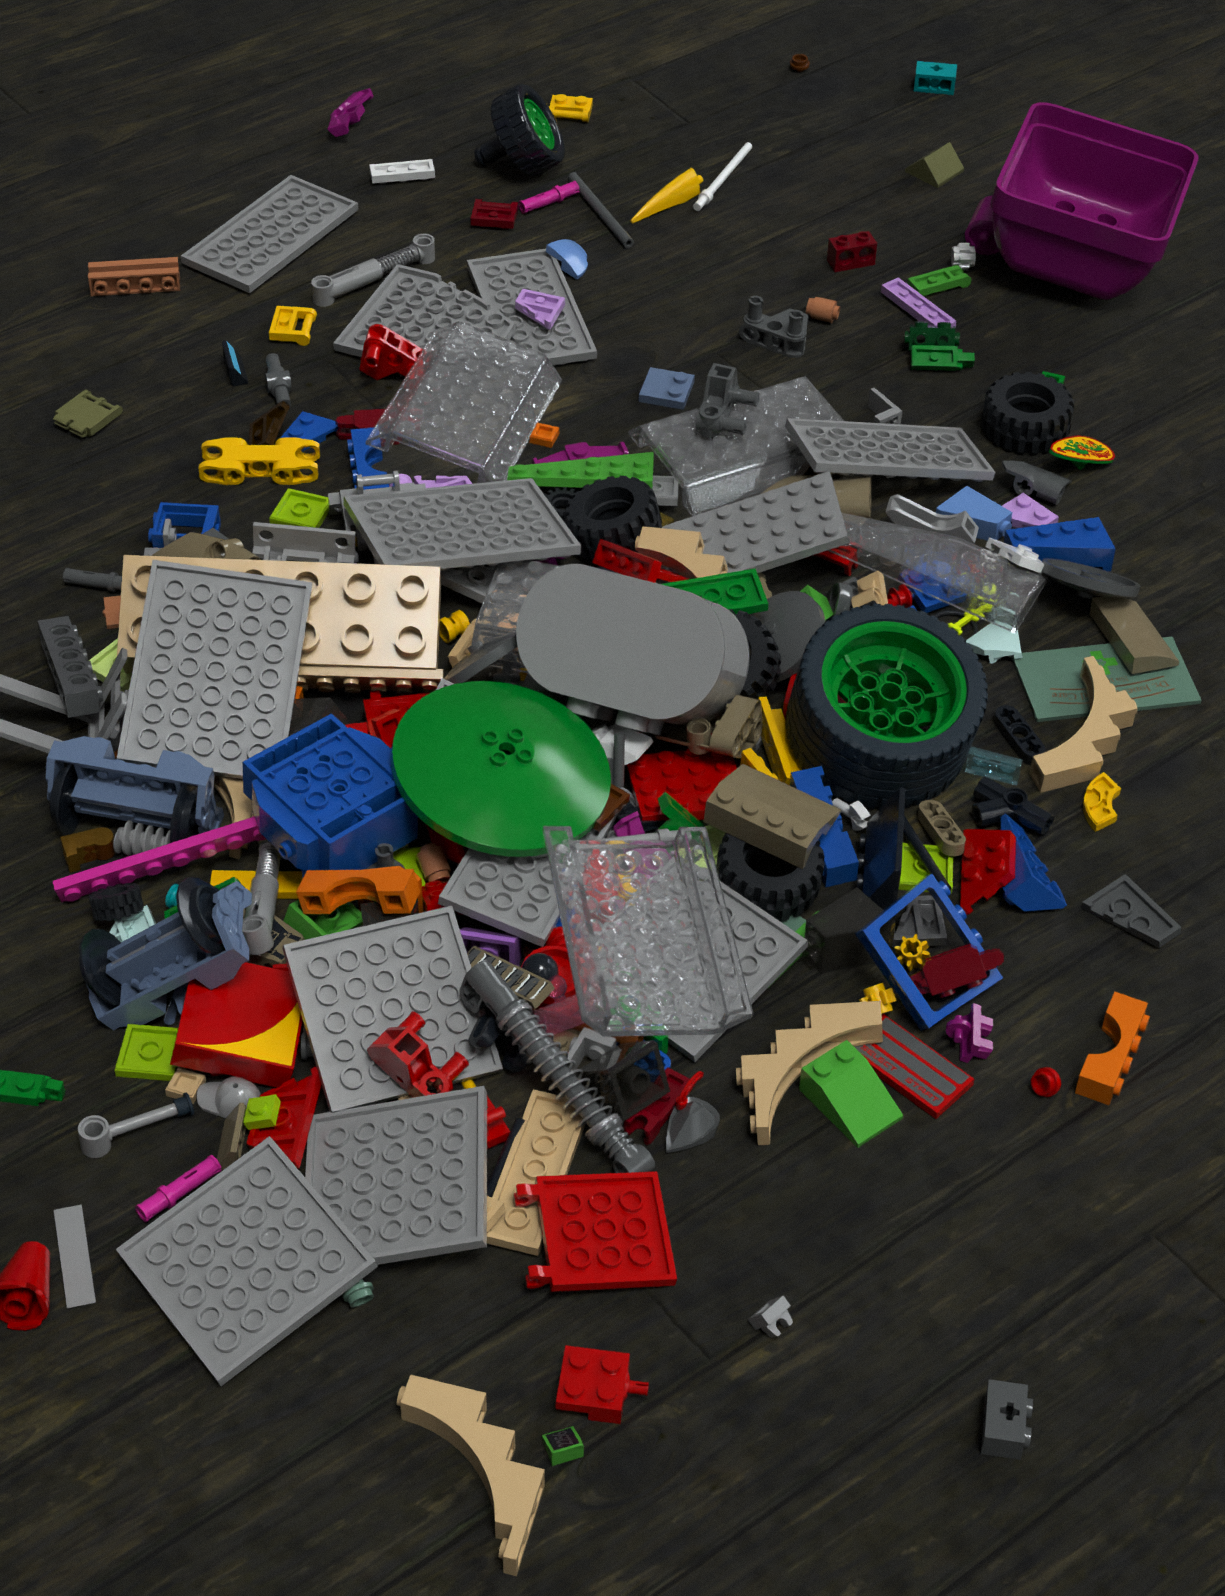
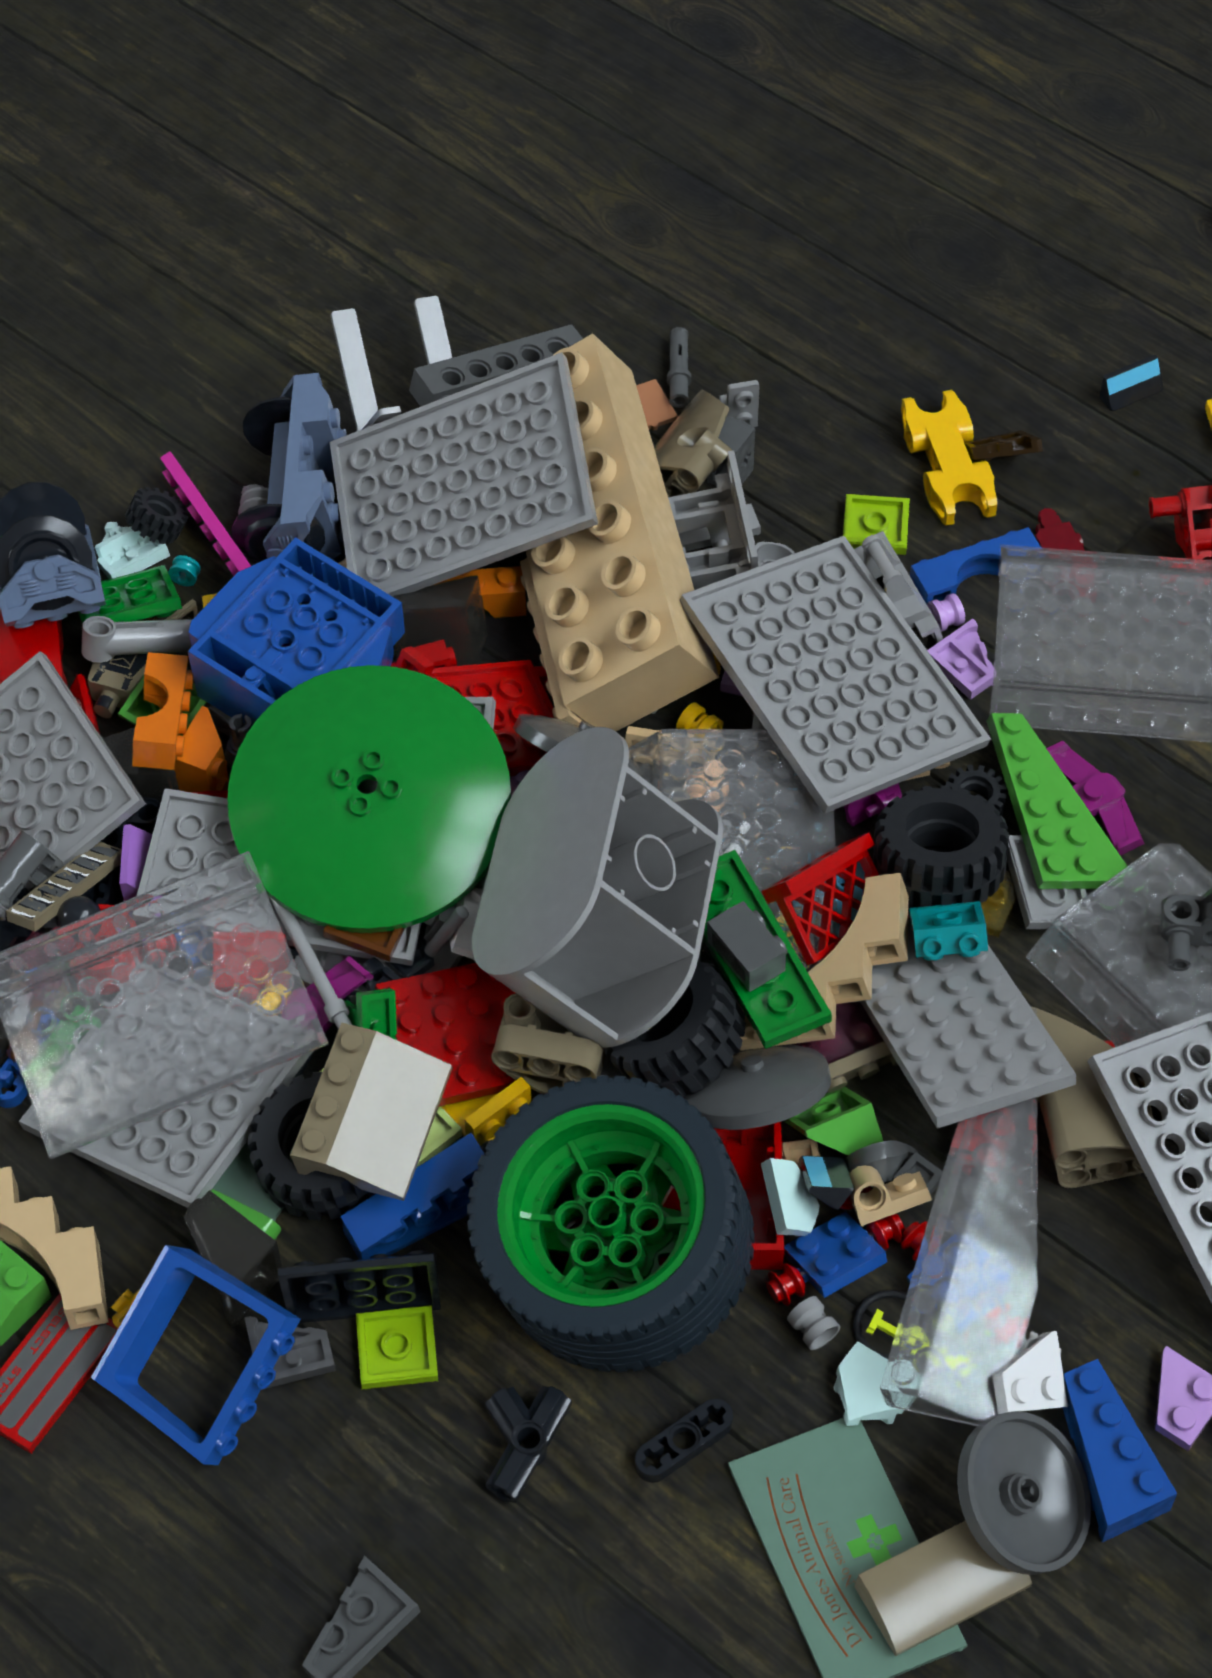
camera: 80 degrees right, 10 degrees up
olive plate [53,389,123,438] -> none
pearl gold leg [60,827,116,873] -> none
blue window [148,502,221,548] -> none
dark grey pin [265,353,292,409] -> none
blue wing [281,411,340,451] -> none
orange tile [529,423,559,448] -> none
white bar [832,798,870,831] -> none
light grey arch [886,494,979,553] -> none
yellow gear [895,934,931,972] -> none
black bar [903,815,951,891] -> none
dark red hinge [909,943,1004,998] -> none
dark tan beam [918,800,966,856] -> none
medium blue slope [936,486,1013,541] -> none
magenta hips [946,1003,993,1063] -> none
red wing [960,829,1016,915] -> none
clear light blue plate [965,746,1023,785] -> none
blue wedge [1001,814,1067,911] -> none
tan arch [1029,656,1137,793] -> none
red plate [1031,1067,1061,1097] -> none
orange arch [1075,991,1150,1105] -> none
yellow tile [1083,772,1121,832] -> none
none -> dark grey brick [707,901,787,992]
none -> teal plate [909,901,988,960]

